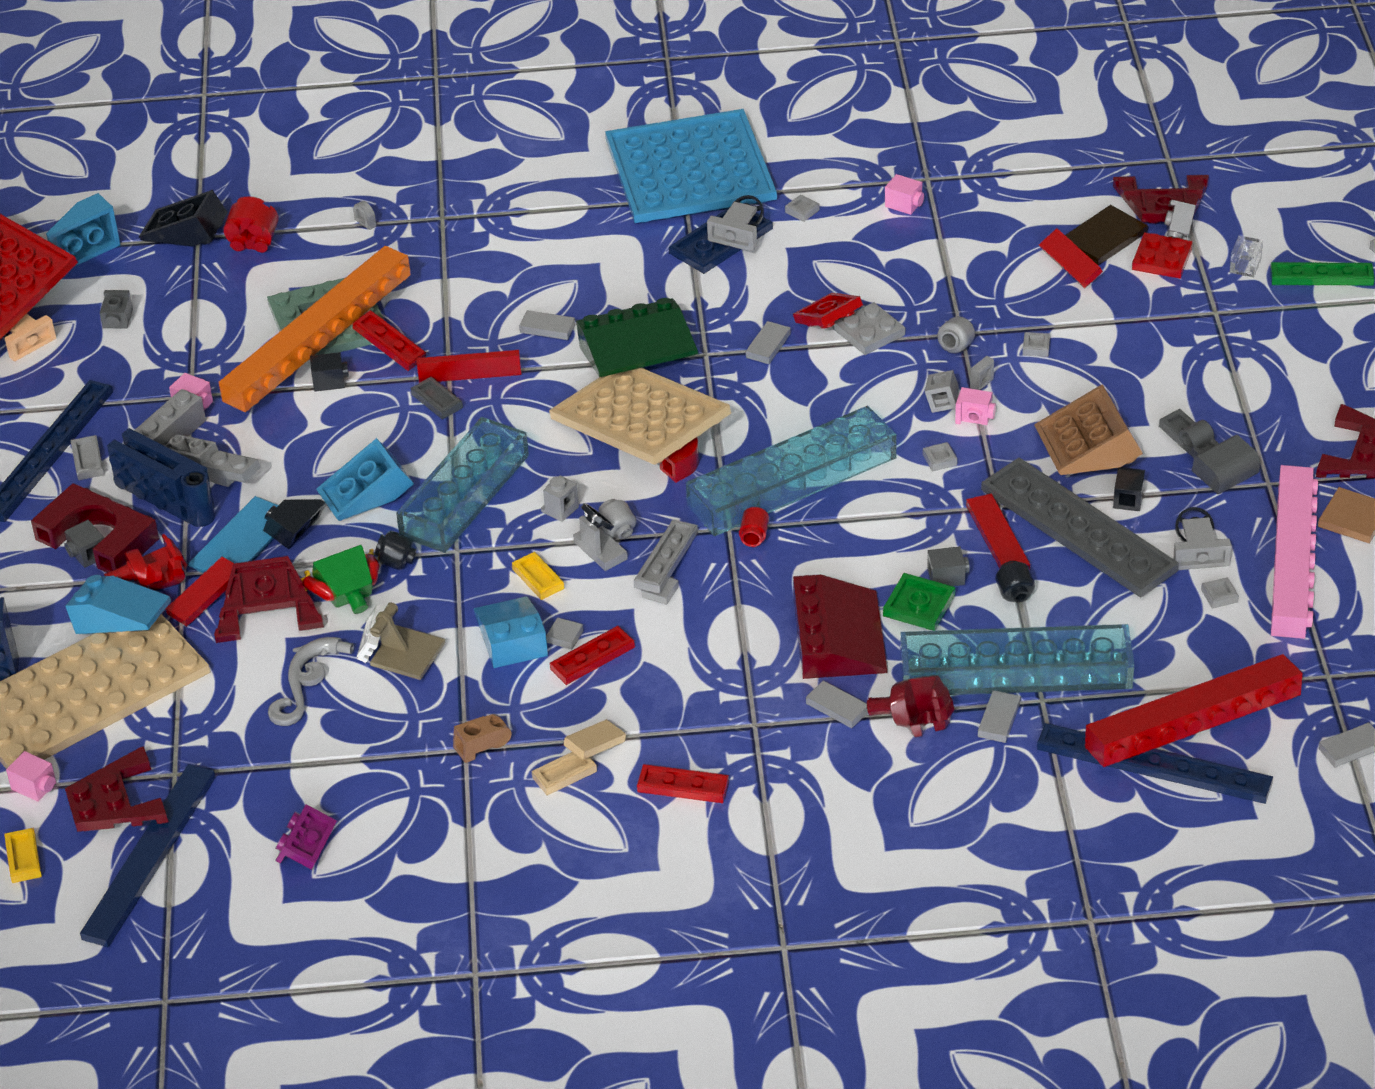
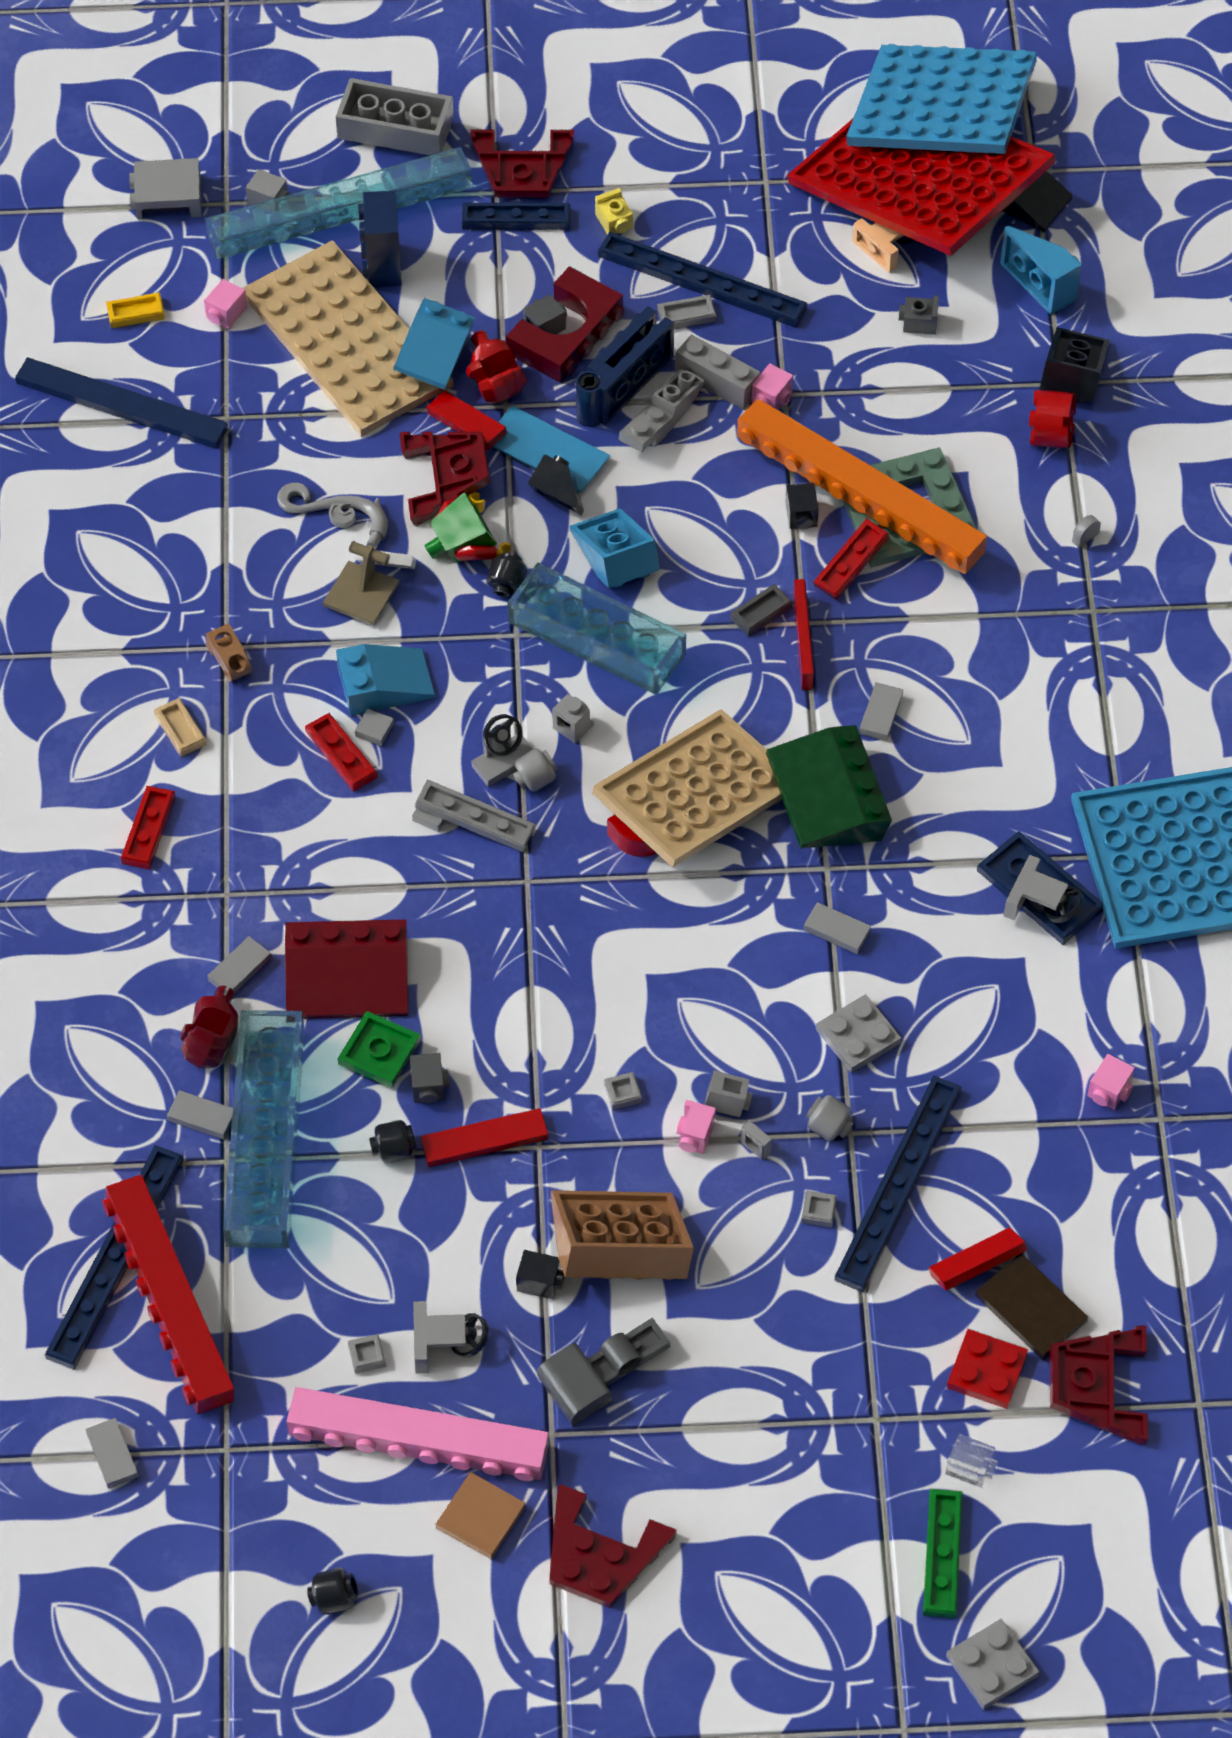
camera: 90 degrees right, 15 degrees up
dark red wing [65,746,168,832] -> none
magenta bracket [275,804,337,870] -> none
yellow tile [512,552,564,600] -> none
tan tile [564,719,626,760] -> none
clear light blue brick [686,405,896,537] -> none
red brick [739,507,770,547] -> none
light grey tile [785,194,820,222] -> none
red plate [793,292,863,329] -> none
dark grey plate [981,457,1179,598] -> none
light grey brick [1164,200,1196,238] -> none
none -> dark blue tile [834,1075,962,1292]

